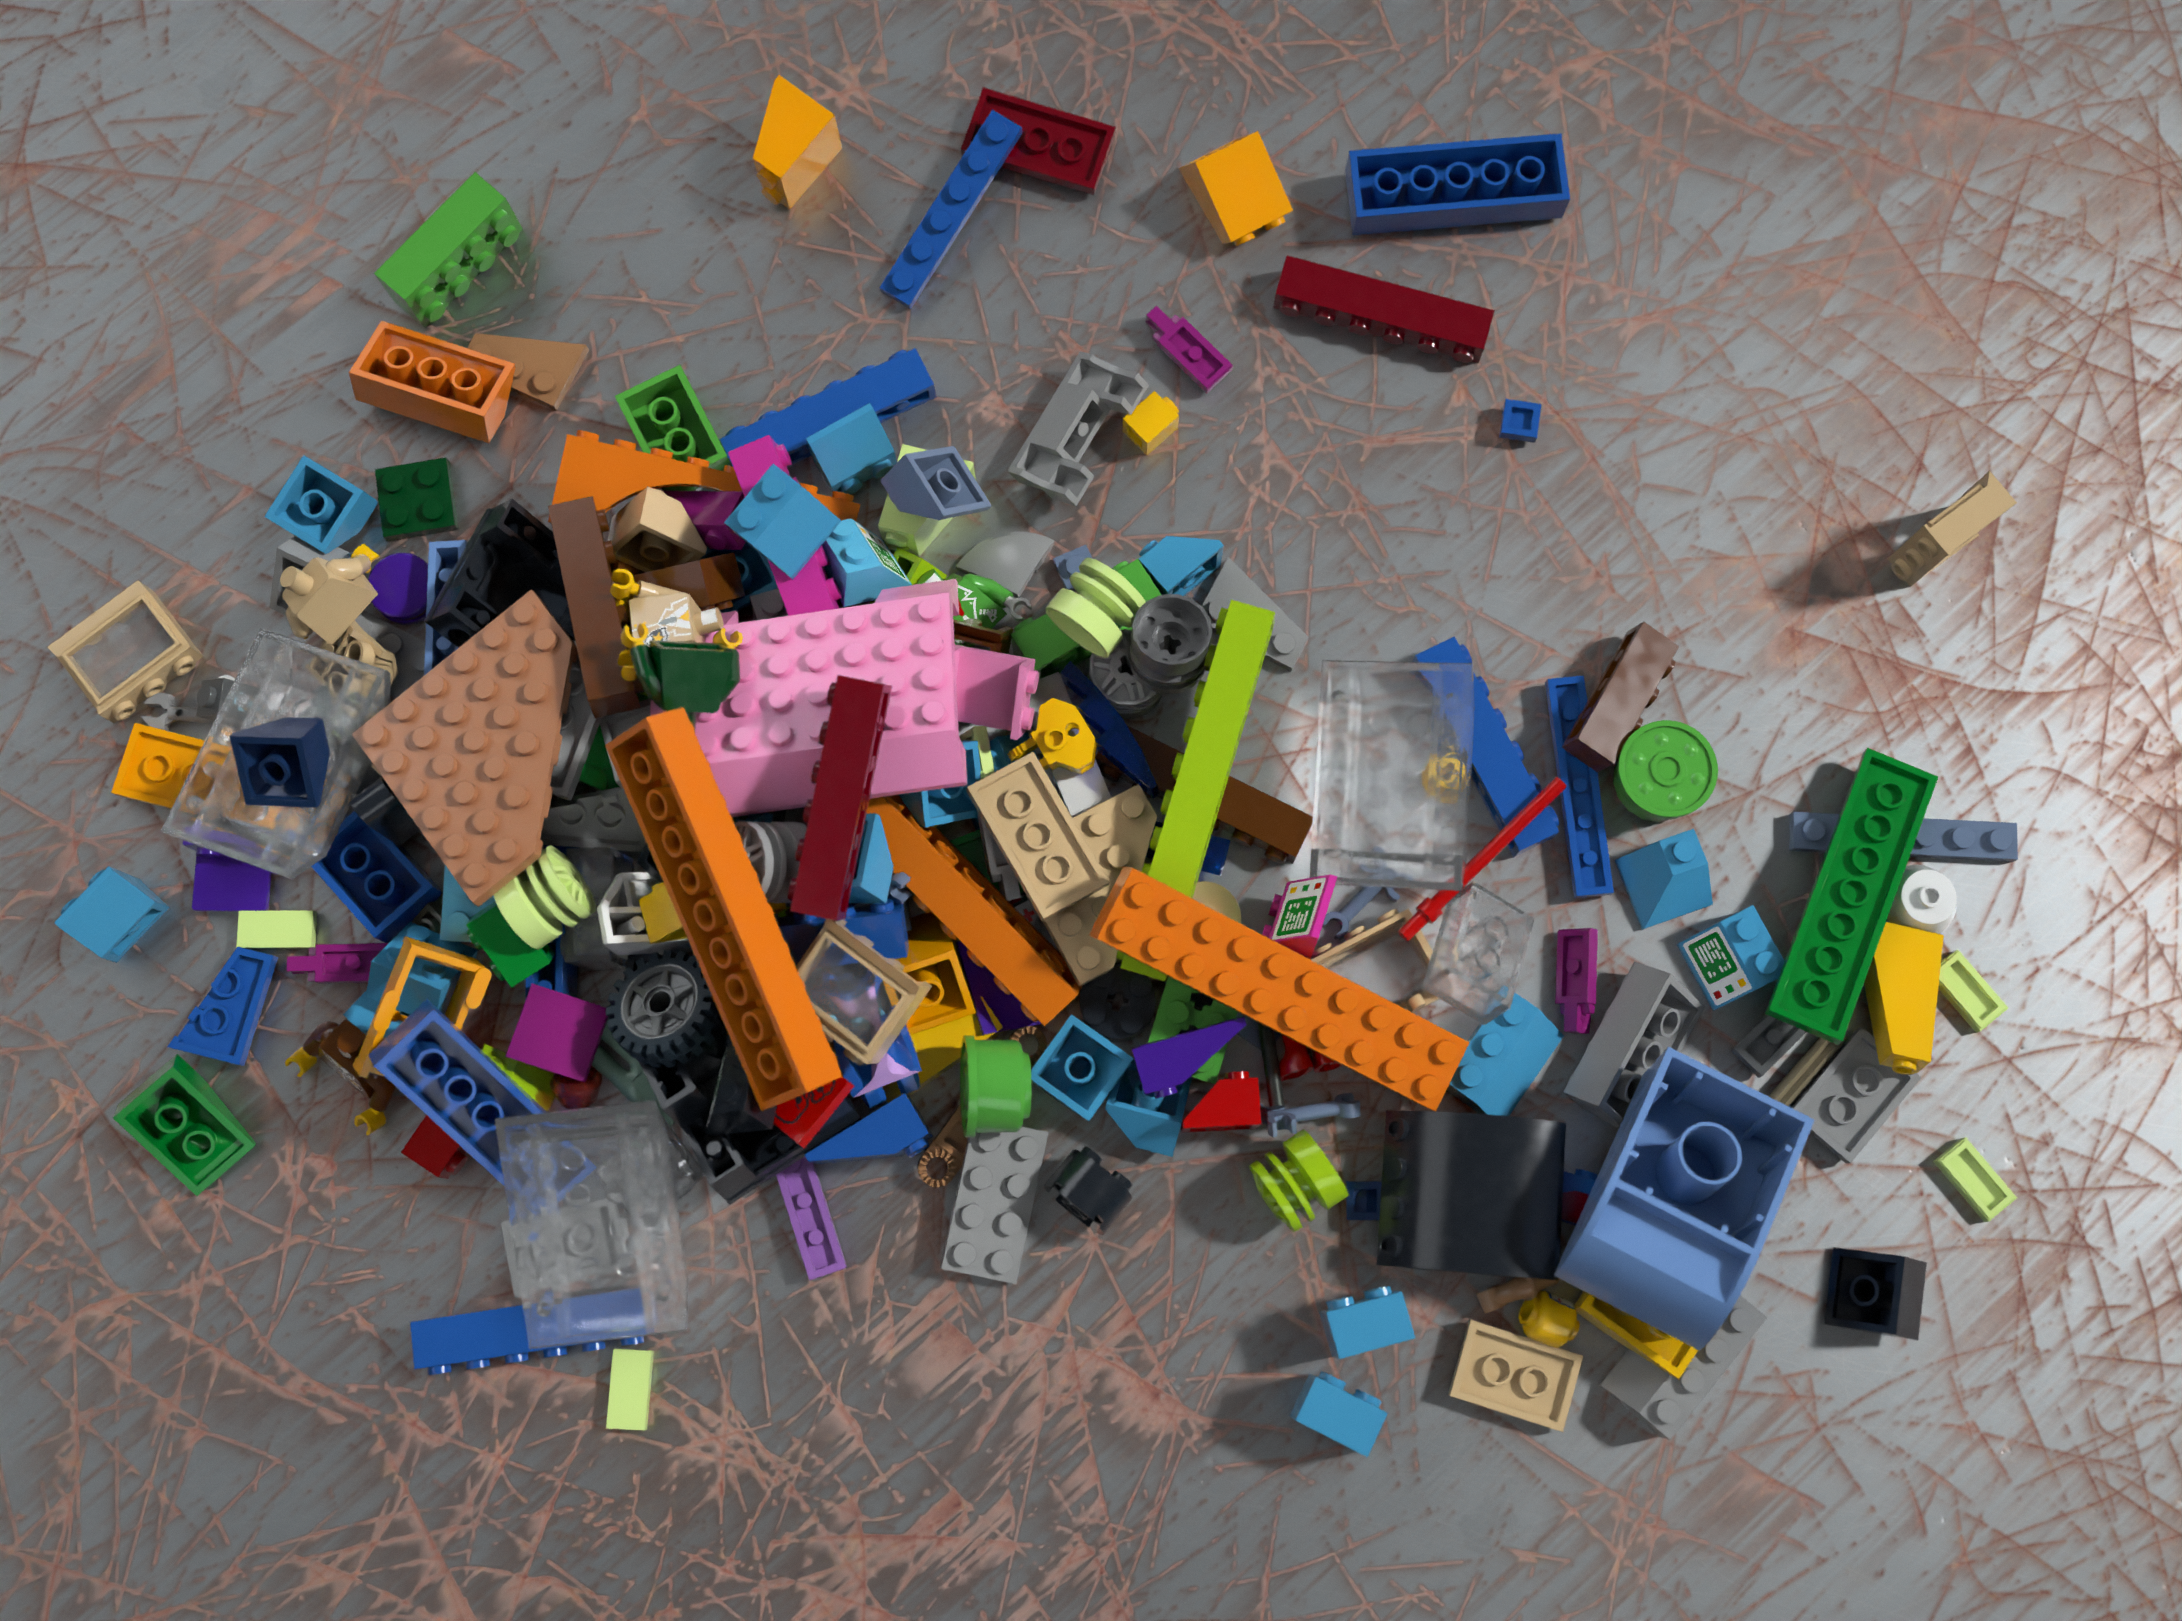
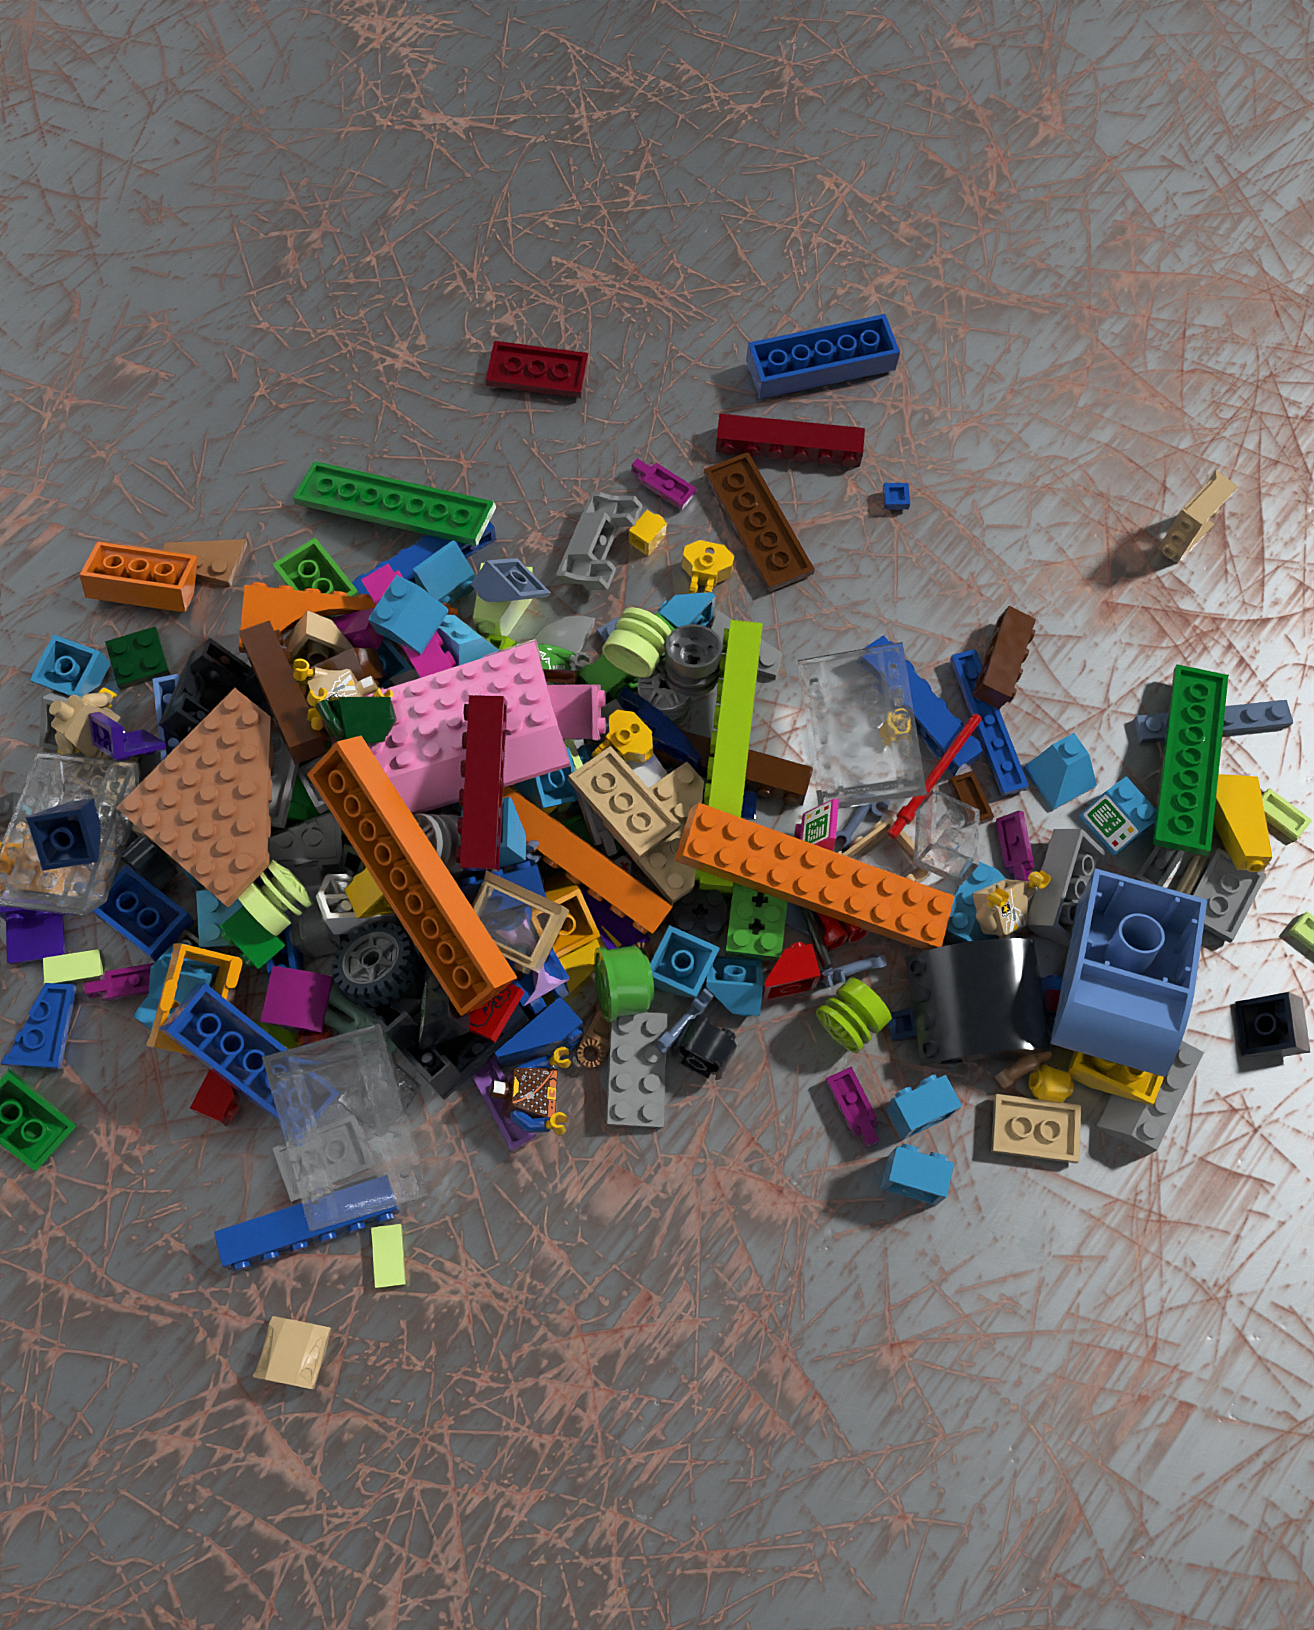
camera: 15 degrees left, 10 degrees down
reddish brown torso [285,1019,396,1135] -> none
dark purple head [368,553,428,625] -> none
bright green brick [374,172,523,328] -> none
light orange slope [753,75,842,210] -> none
blue plate [879,110,1023,309] -> none
dark purple slope [1132,1016,1247,1099] -> none
light orange slope [1179,131,1293,246] -> none
bright green wheel [1613,720,1718,822] -> none
white cone [1887,865,1957,934] -> none
none -> dark purple bracket [89,712,166,761]
none -> tan slope [253,1316,331,1389]
none -> green plate [293,461,496,546]
none -> torso [489,1047,571,1135]
none -> sand blue bar [656,989,714,1054]
none -> yellow hinge [682,540,734,594]
none -> reddish brown plate [704,452,815,592]
none -> magenta hinge [825,1067,879,1148]
none -> reddish brown tile [948,771,995,828]
none -> tan torso [972,870,1051,939]

